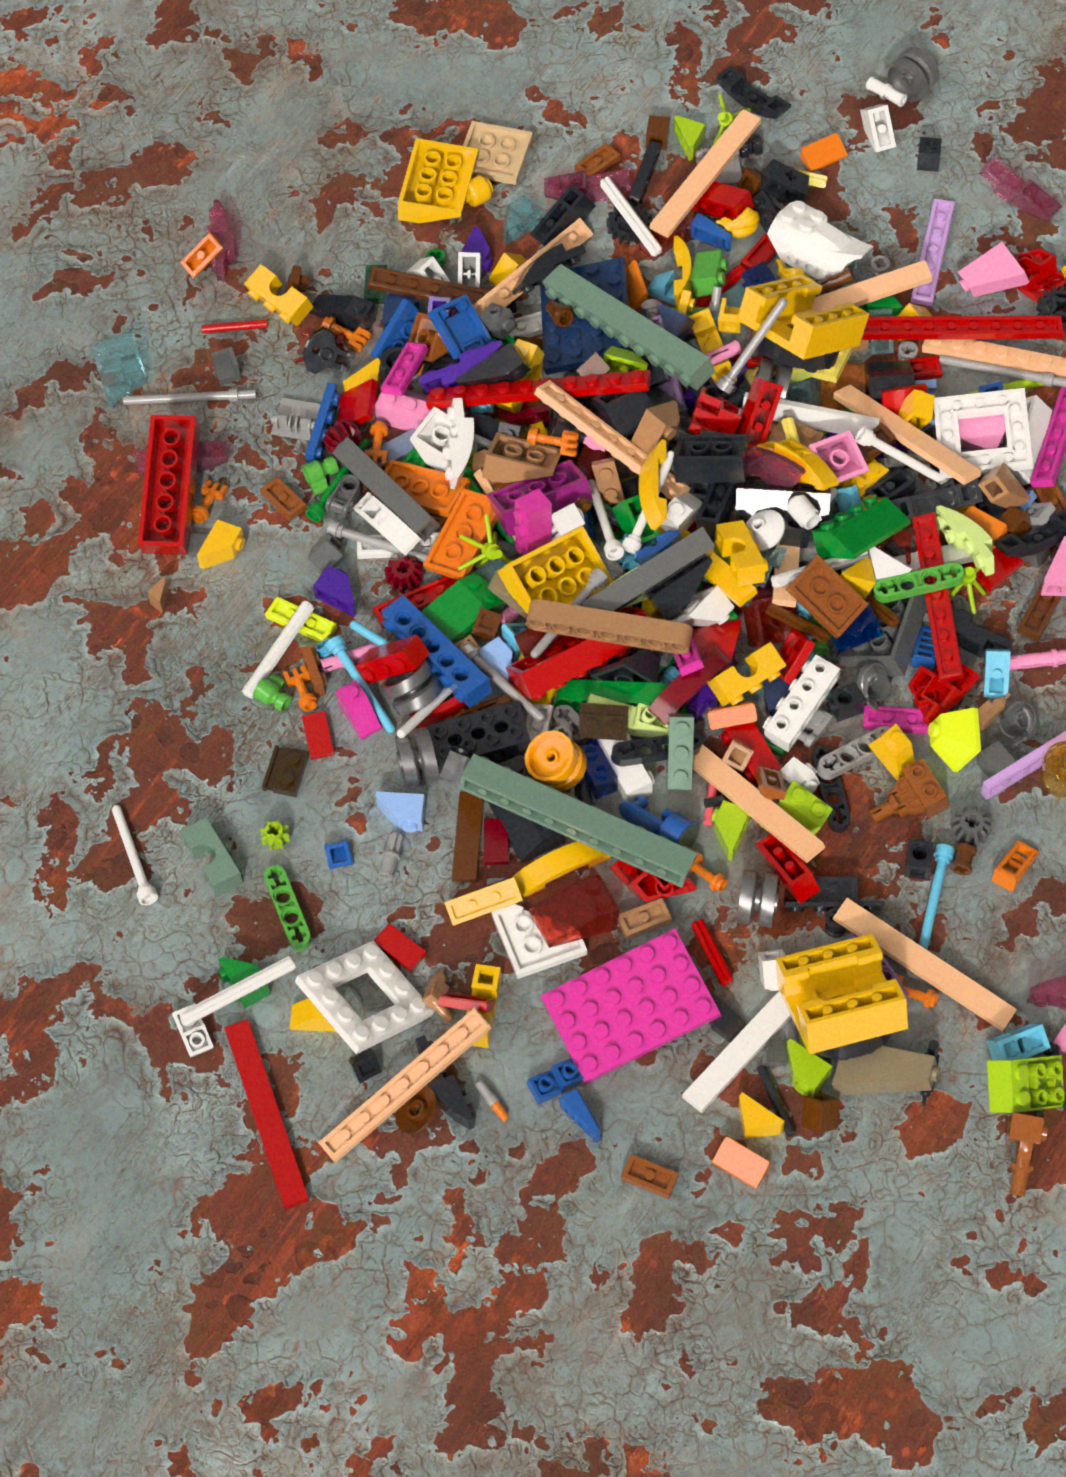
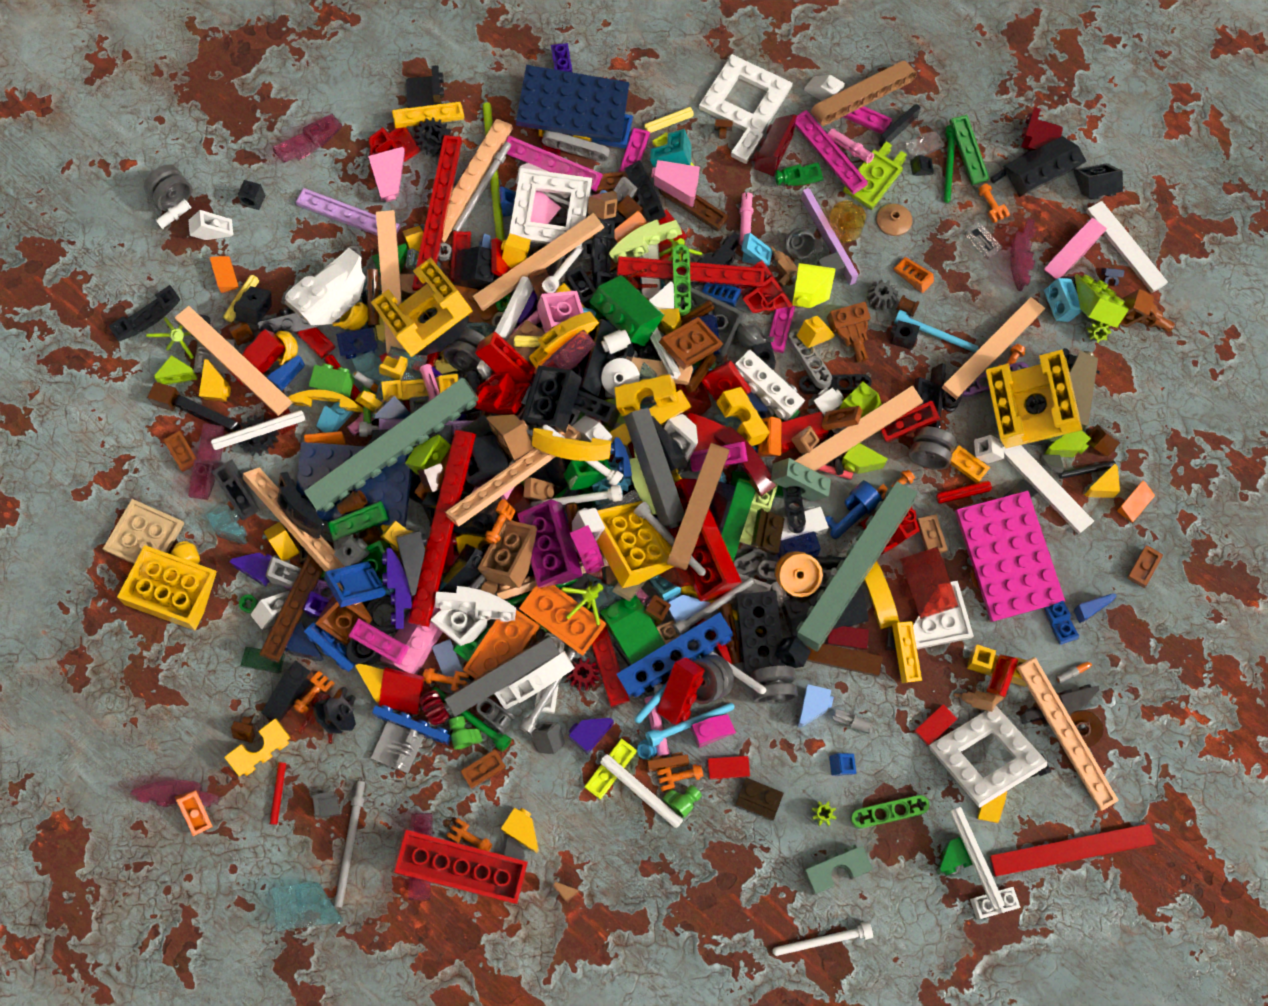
camera: 85 degrees left, 10 degrees up
light grey piece [715,298,788,394] -> none
none -> yellow slope [199,359,231,402]
none -> green tile [327,501,389,542]
none -> light orange plate [950,445,990,483]
none -> lime gear [1087,321,1112,343]

